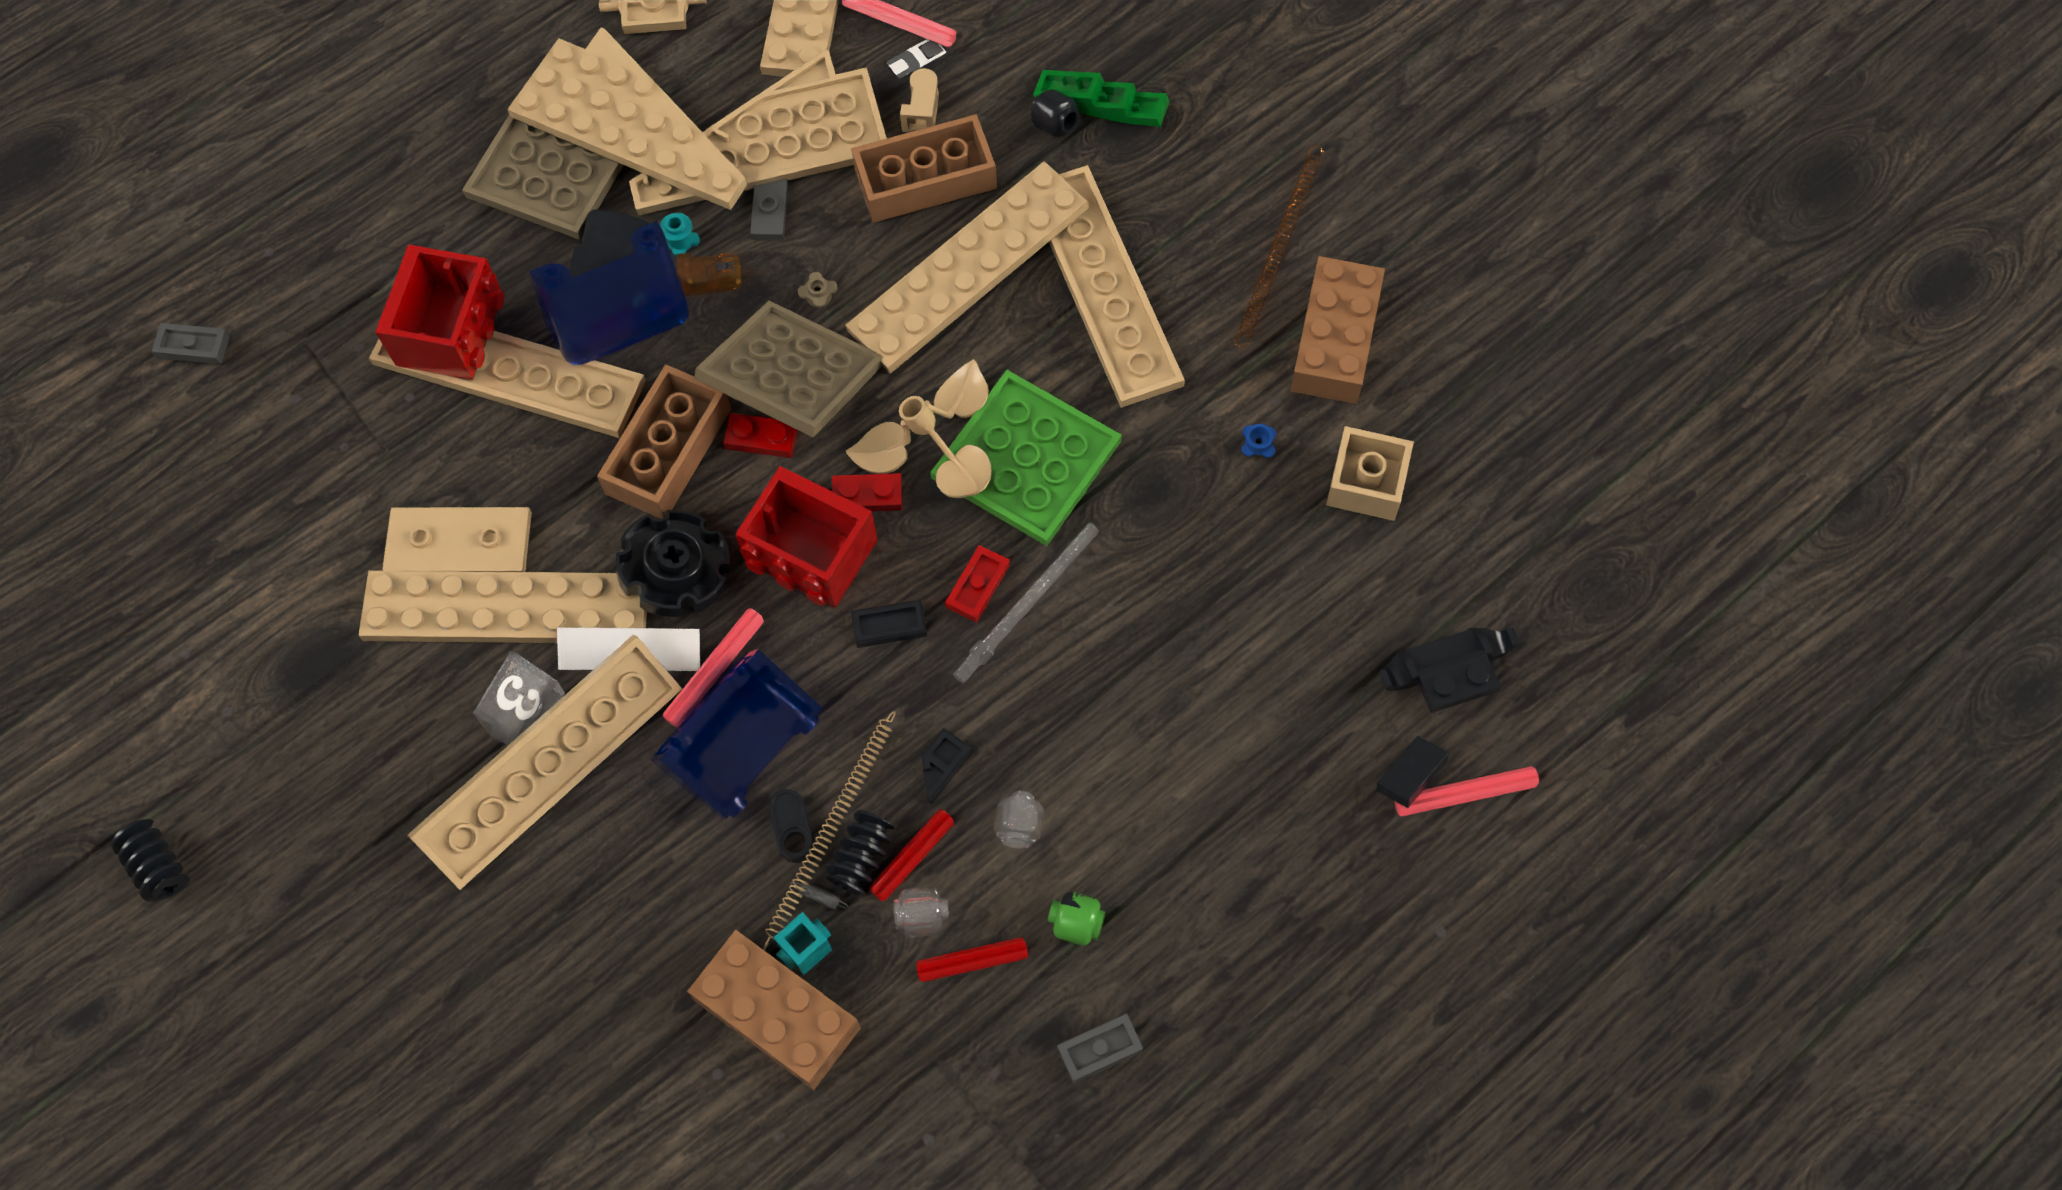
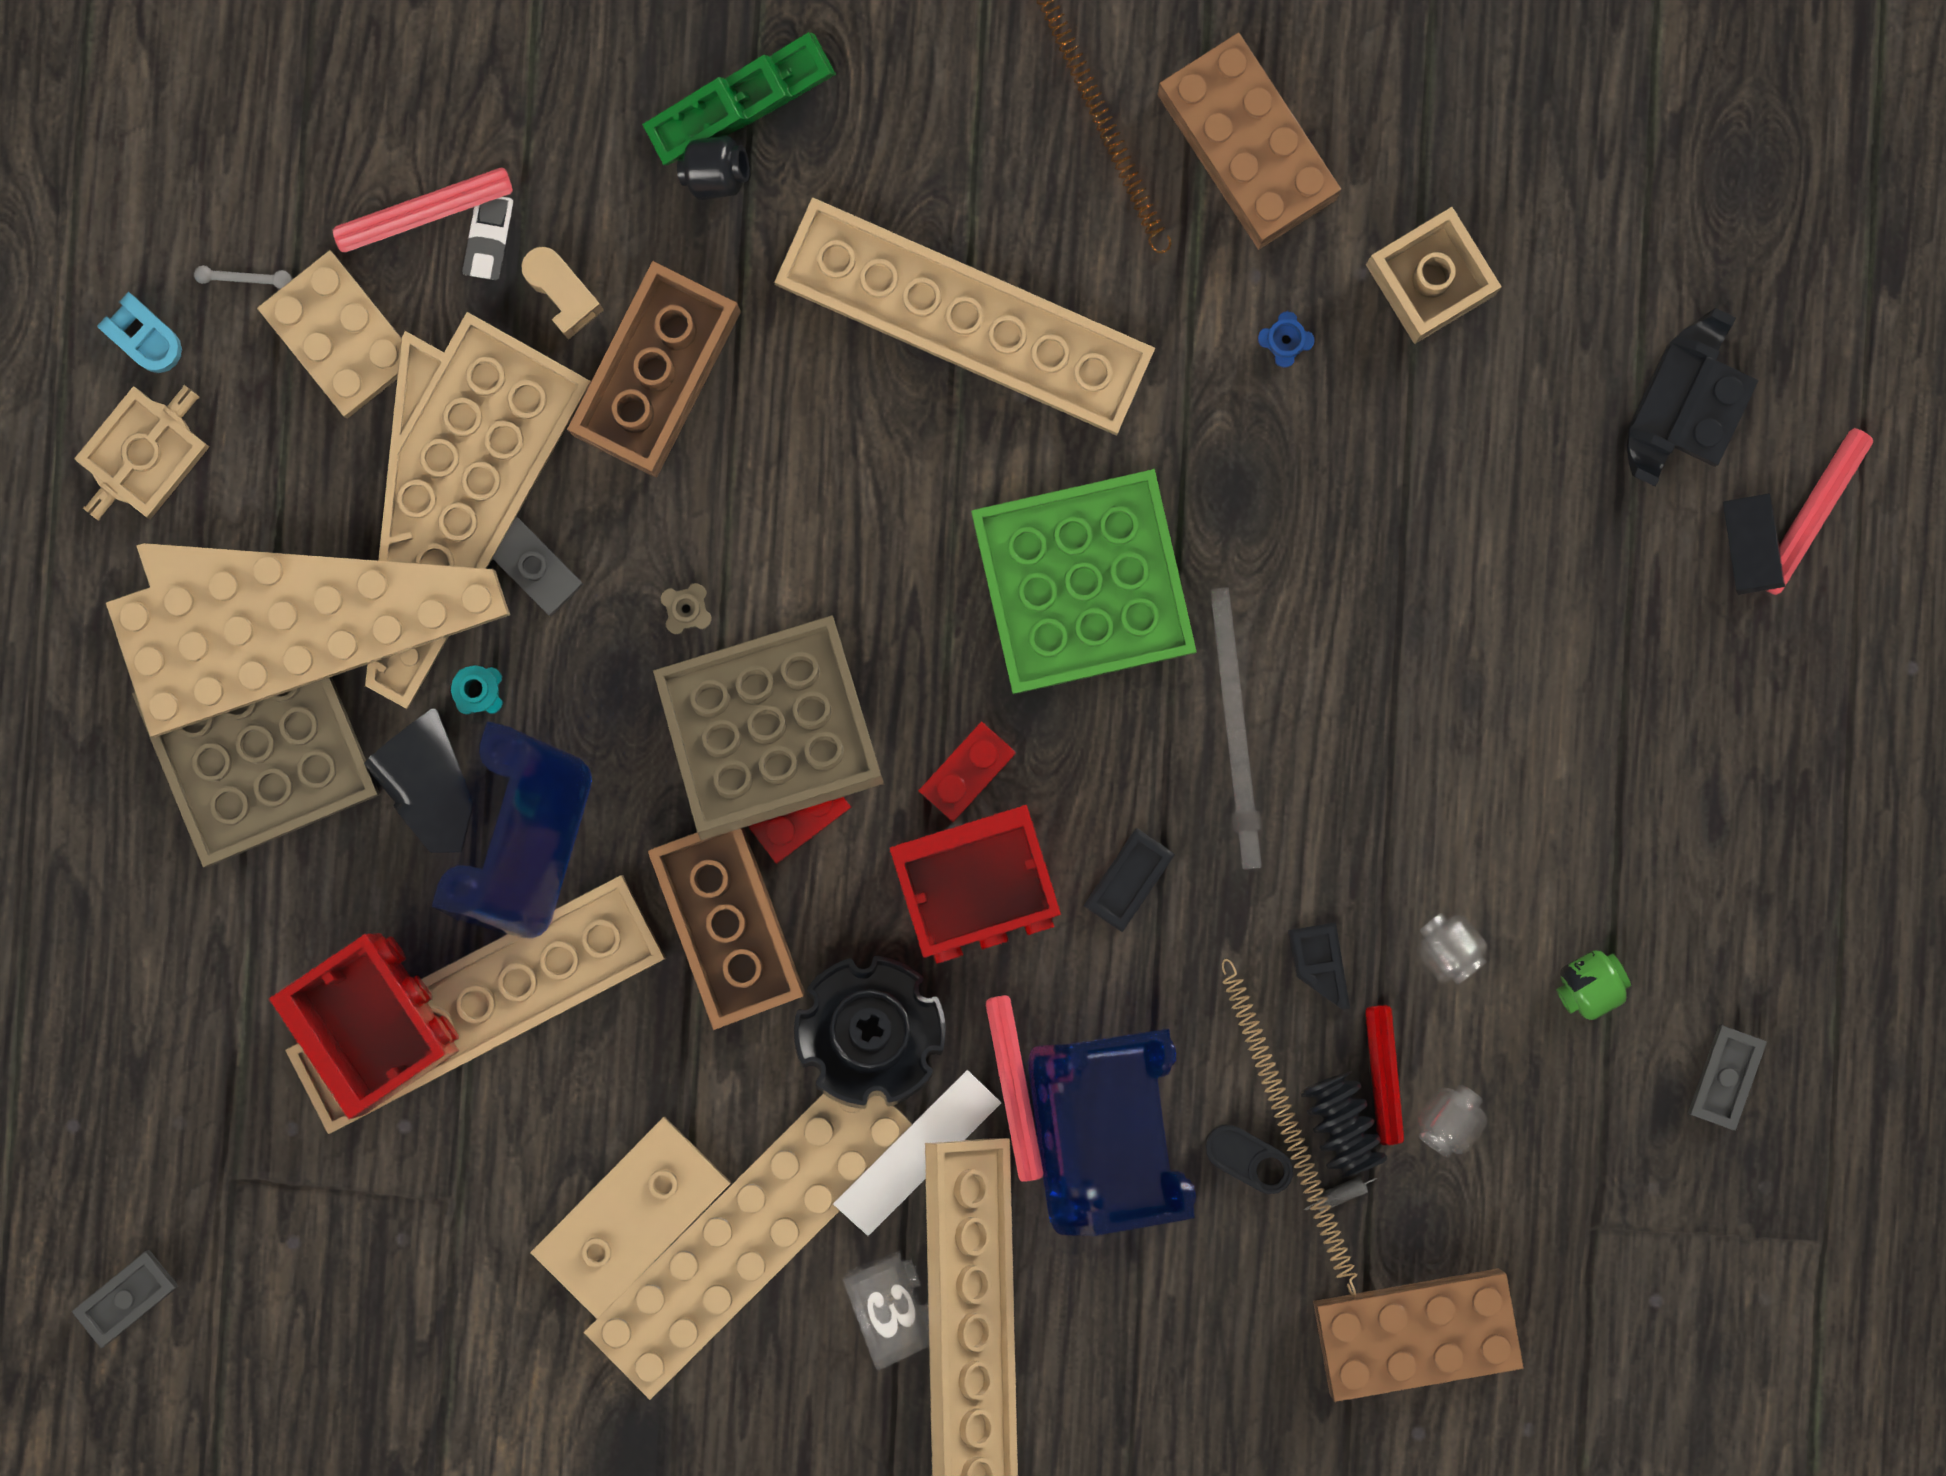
camera: 40 degrees left, 20 degrees up
clear orange leg [677,253,742,297] -> none
teal brick [773,912,832,975] -> none
tan plate [845,161,1089,374] -> none
tan plant [846,359,992,498] -> none
red axle [916,937,1028,982] -> none
red plate [945,545,1010,623] -> none

